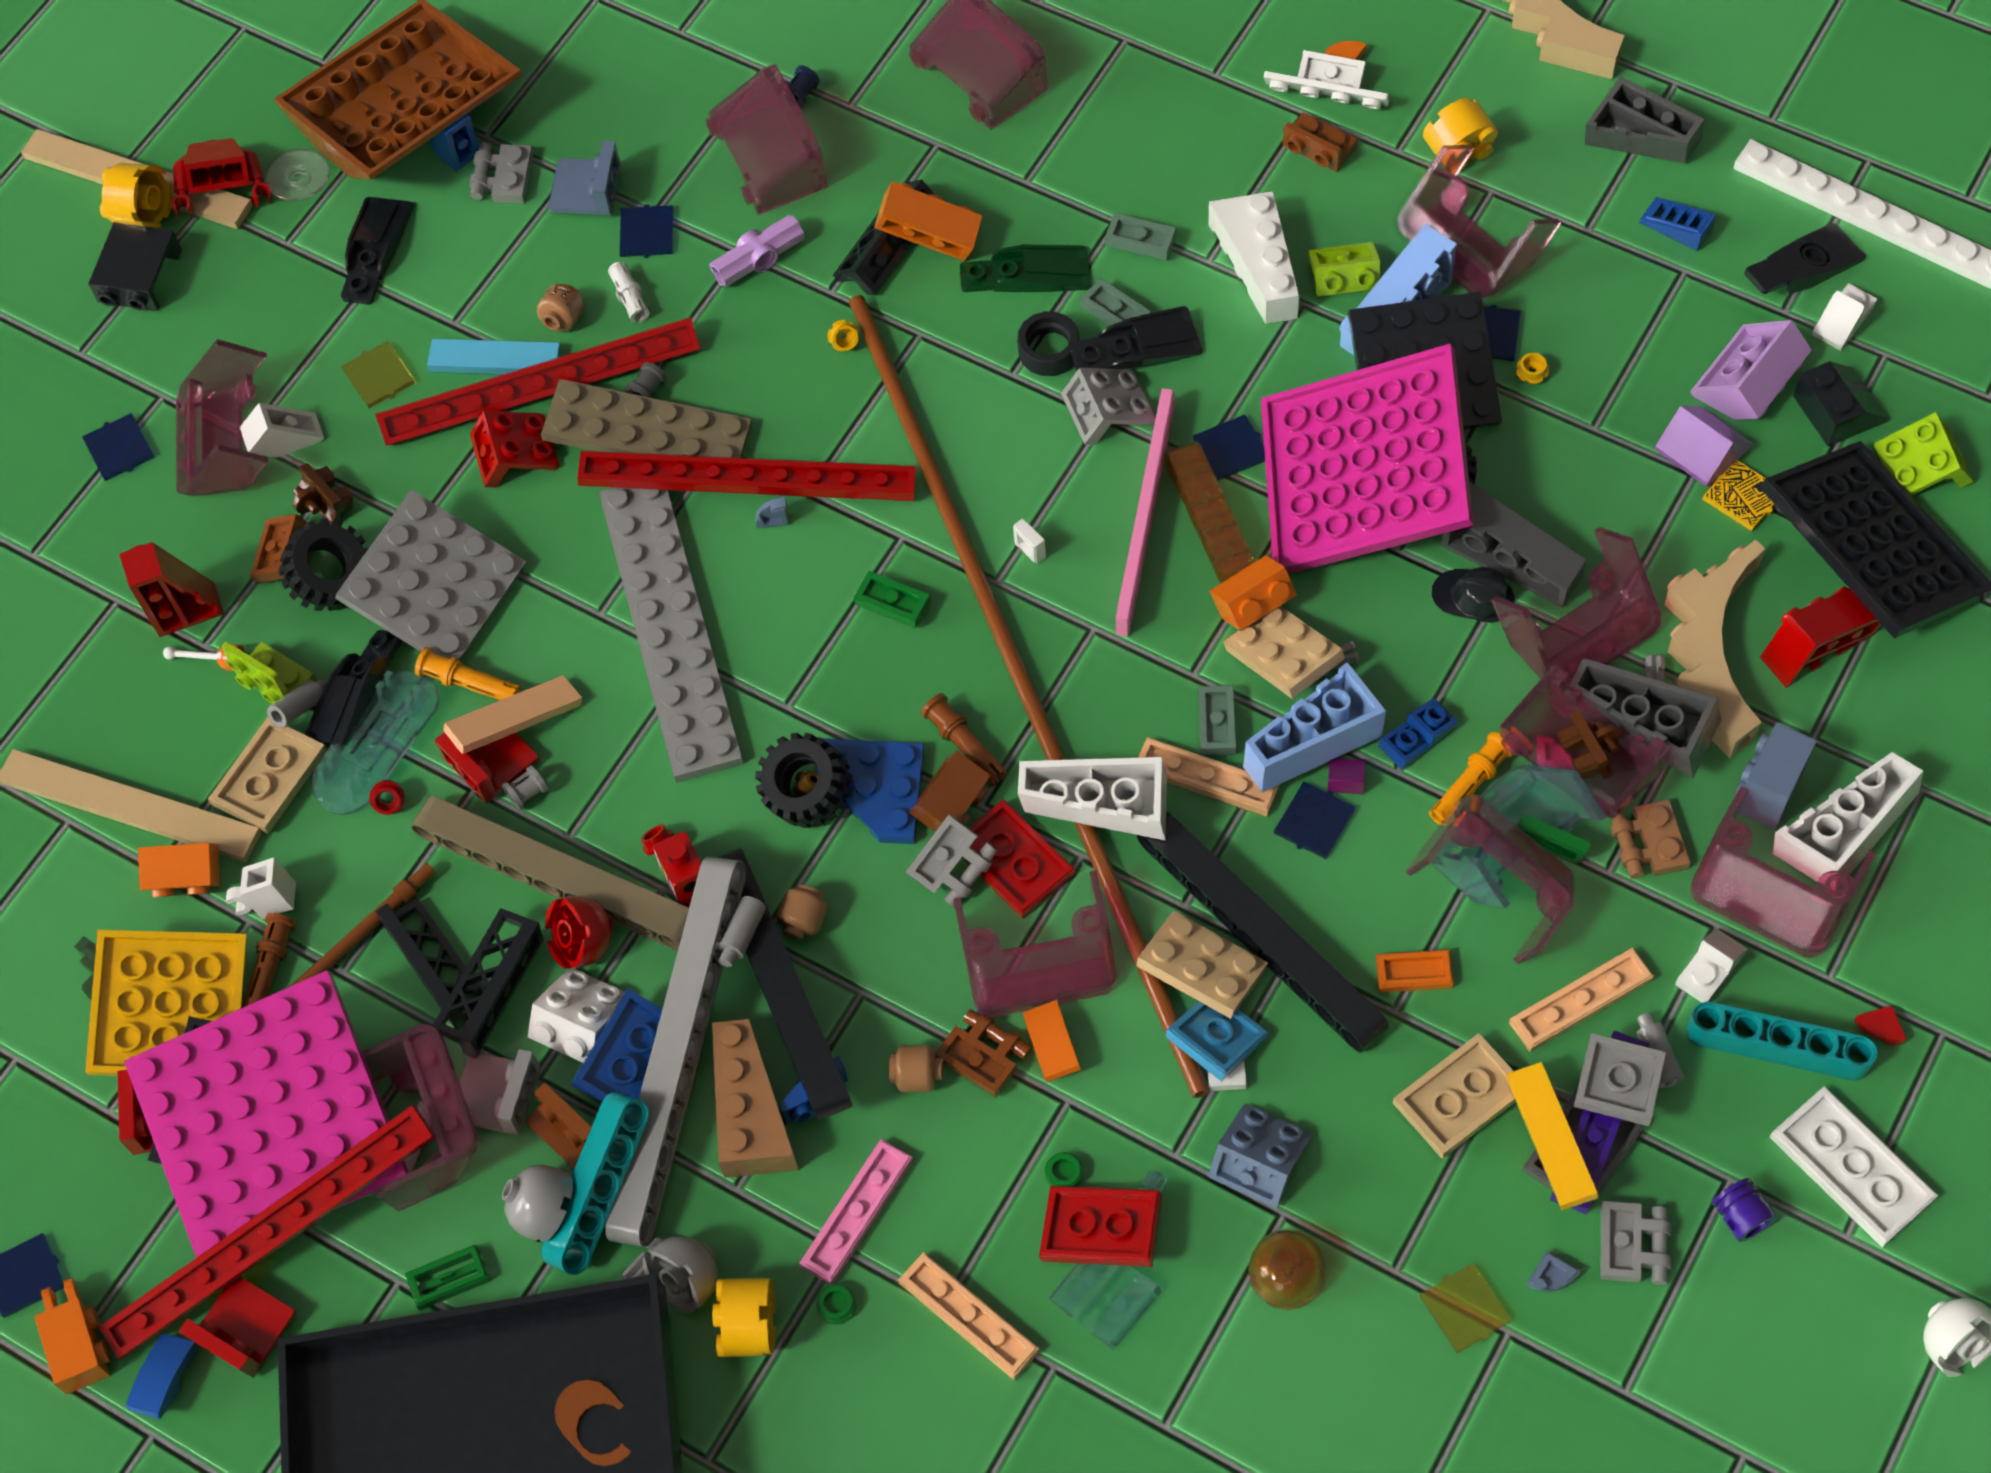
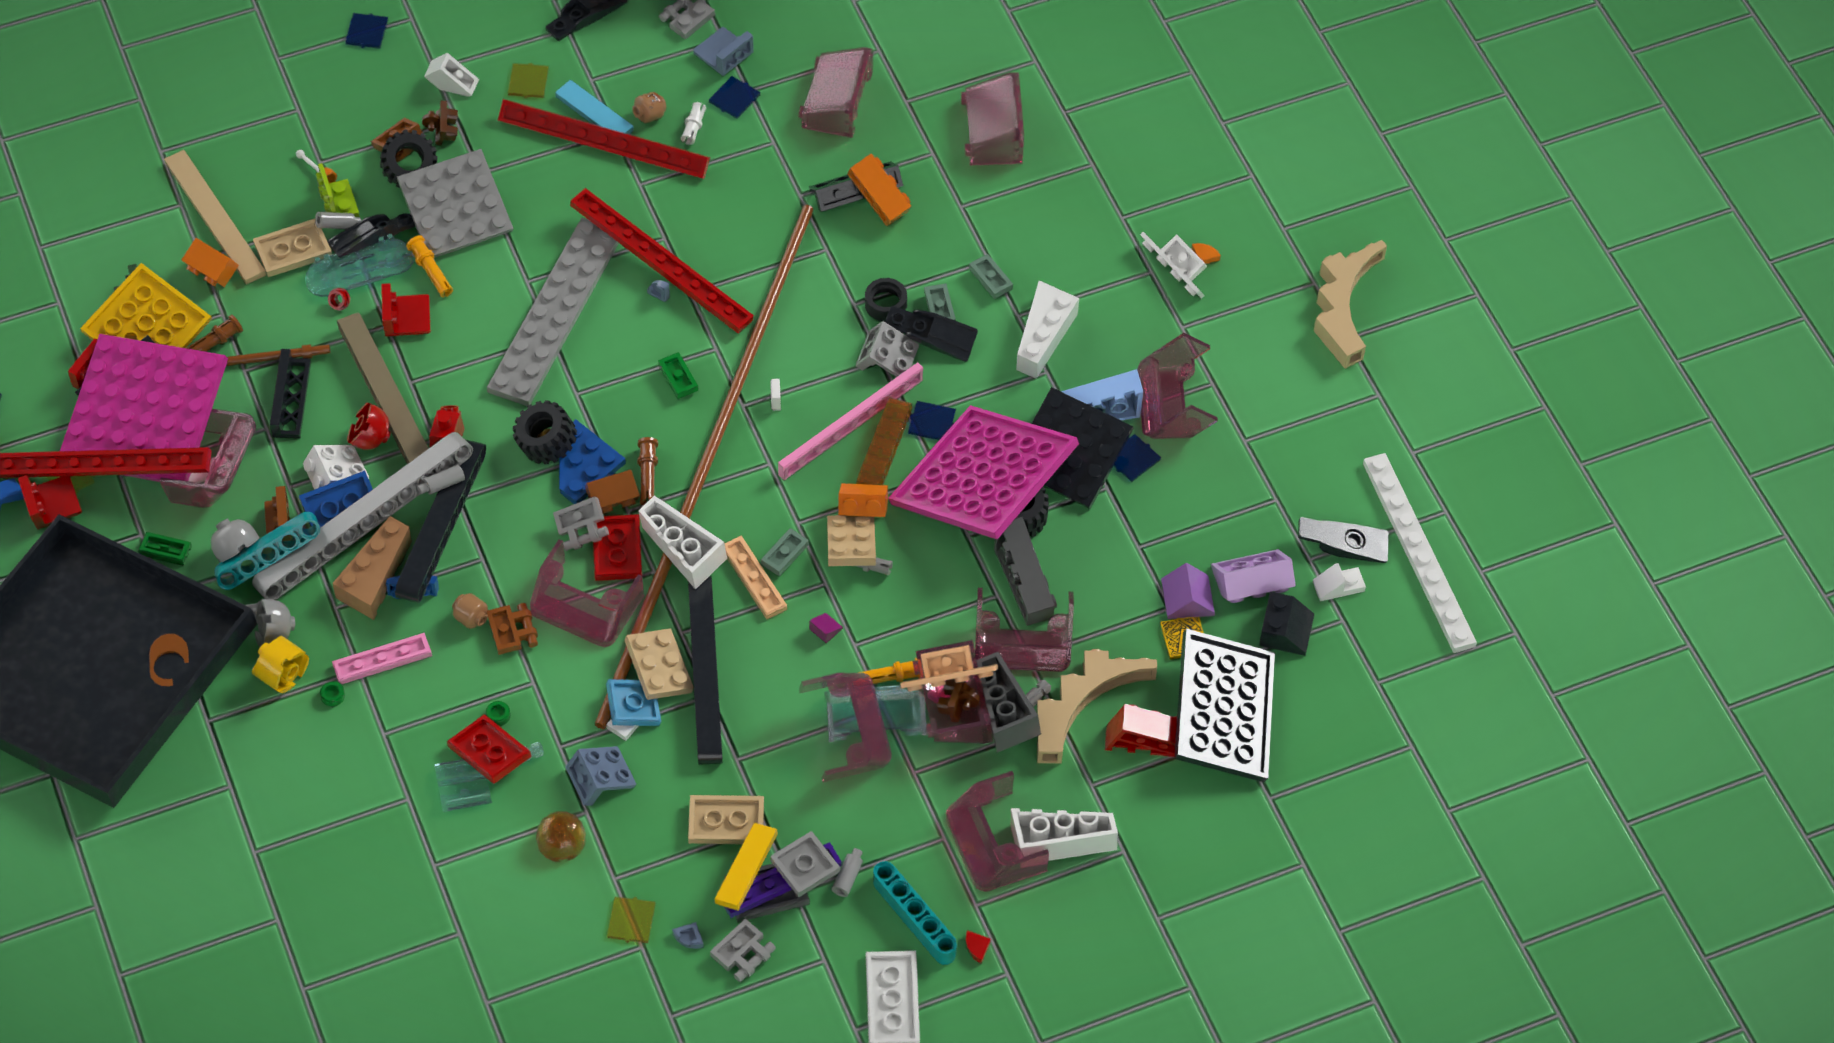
camera: 30 degrees right, 5 degrees down
red wedge [119,542,224,637] -> none
windscreen [176,339,268,496] -> none
white brick [226,857,296,920] -> none
black fence [432,908,544,1058] -> none
light nougat tile [444,675,582,754] -> none
light grey bracket [449,1049,540,1136] -> none
red bracket [470,410,559,488] -> none
light grey bush [502,765,549,810] -> none
dark tan plate [541,379,752,458] -> none
dark grey bush [625,362,667,398] -> none
lavender piece [709,215,805,287] -> none
medium nougat head [776,884,829,941] -> none
dark blue bush [780,65,820,108] -> none
yellow plate [827,320,859,352] -> none
light nougat tile [898,1252,1039,1381] -> none
dark green piece [960,244,1091,292] -> none
orange slope [1023,1000,1081,1083] -> none
light blue wedge [1243,662,1386,792] -> none
clear blue piece [1274,782,1356,859] -> none
dark orange bracket [1283,112,1357,172] -> none
lime bracket [1308,242,1380,297] -> none
orange tile [1375,950,1454,993] -> none
blue slope [1378,698,1458,770] -> none
yellow brick [1423,97,1498,175] -> none
black piece [1432,567,1515,623] -> none
light nougat tile [1509,947,1654,1052] -> none
green tile [1512,813,1591,864] -> none
yellow plate [1516,353,1549,384] -> none
dark grey wedge [1585,76,1705,163] -> none
medium nougat plate [1609,800,1690,879] -> none
blue slope [1640,197,1716,251] -> none
white slope [1675,928,1748,1003] -> none
dark purple piece [1712,1178,1778,1242] -> none
sand blue brick [1734,723,1817,830] -> none
lime bracket [1874,412,1974,496] -> none
none -> light nougat bracket [900,645,998,692]

